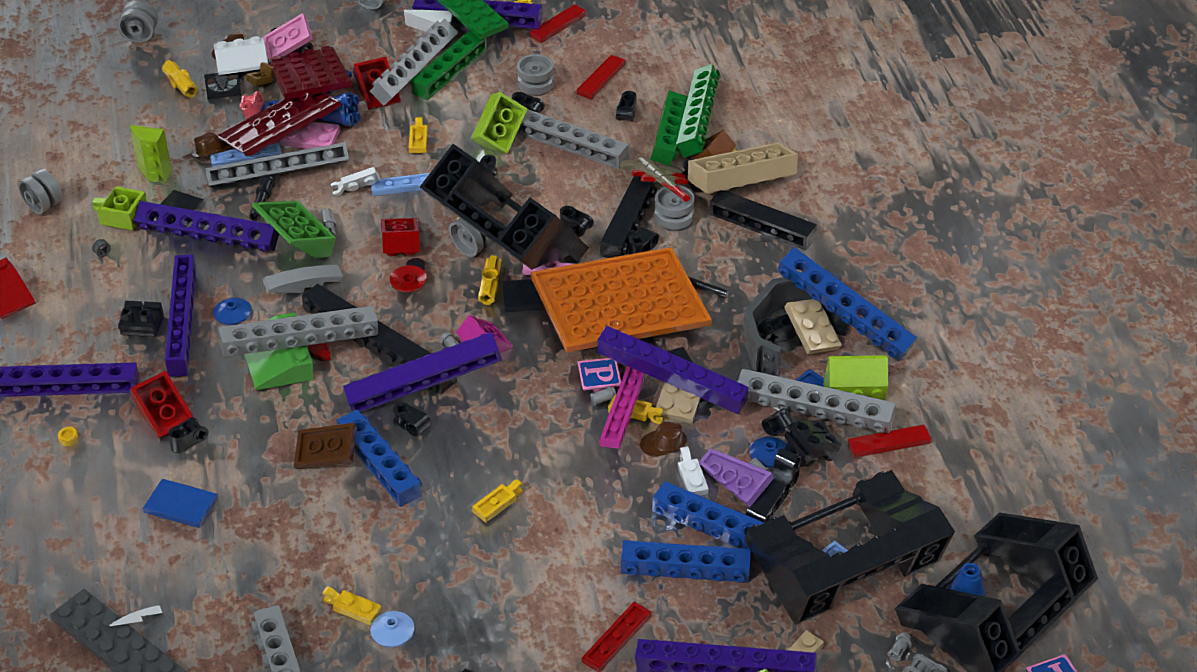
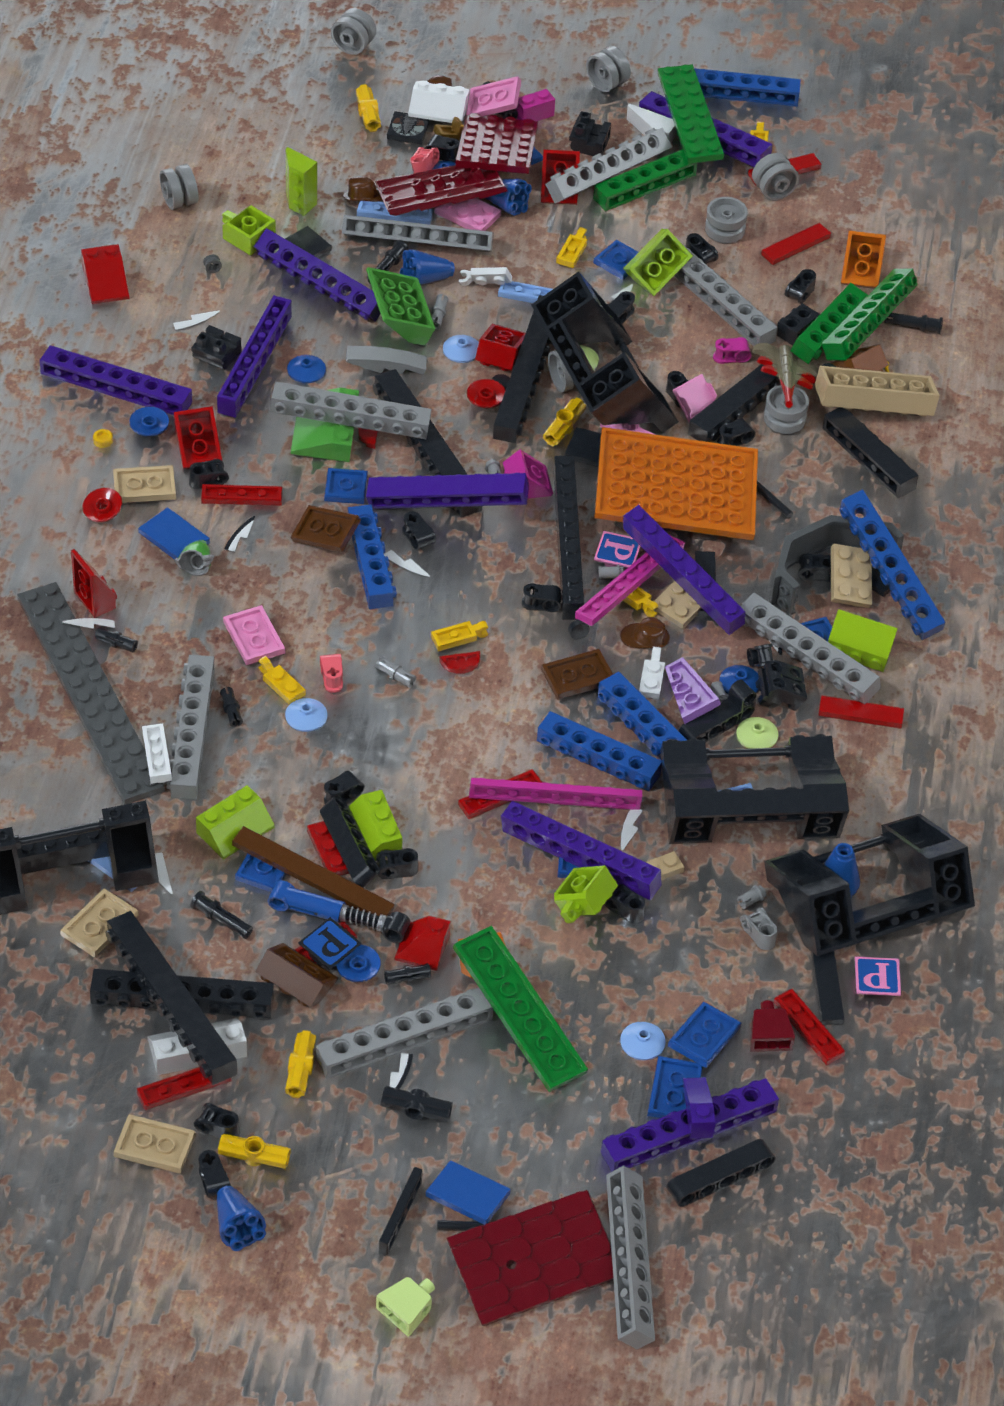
camera: 20 degrees right, 5 degrees up
none -> red slope [71,549,117,618]
none -> red dish [82,488,122,522]
none -> black pin [95,627,138,653]
none -> tan plate [113,465,176,503]
none -> blue dish [129,407,169,436]
none -> white sticker [173,311,220,330]
none -> light grey hat [174,540,215,576]
none -> red tile [201,484,282,506]
none -> black pin [220,687,243,727]
none -> bright pink plate [223,605,285,666]
none -> sticker [225,516,255,552]
none -> coral piece [320,653,343,693]
none -> blue tile [324,468,368,504]
none -> light grey pin [375,656,416,688]
none -> white sticker [384,550,430,577]
none -> blue cone [400,249,455,286]
none -> black piece [425,135,460,163]
none -> red tile [439,651,480,674]
none -> light blue dish [443,335,479,363]
none -> dark pink plate [469,778,643,810]
none -> black brick [493,295,553,443]
none -> dark pink slope [516,89,555,121]
none -> black piece [521,583,561,612]
none -> reddish brown plate [541,649,613,700]
none -> black brick [553,456,584,620]
none -> black tile [568,619,590,640]
none -> black hips [569,111,611,156]
none -> blue tile [593,240,638,280]
none -> white sticker [621,809,643,850]
none -> bright pink piece [672,374,717,422]
none -> dark pink piece [713,337,752,364]
none -> yellowish green dish [736,717,778,749]
none -> light grey wheel [752,153,799,201]
none -> black brick [777,303,820,346]
none -> orange slope [841,231,886,288]
none -> black pin [884,312,943,334]

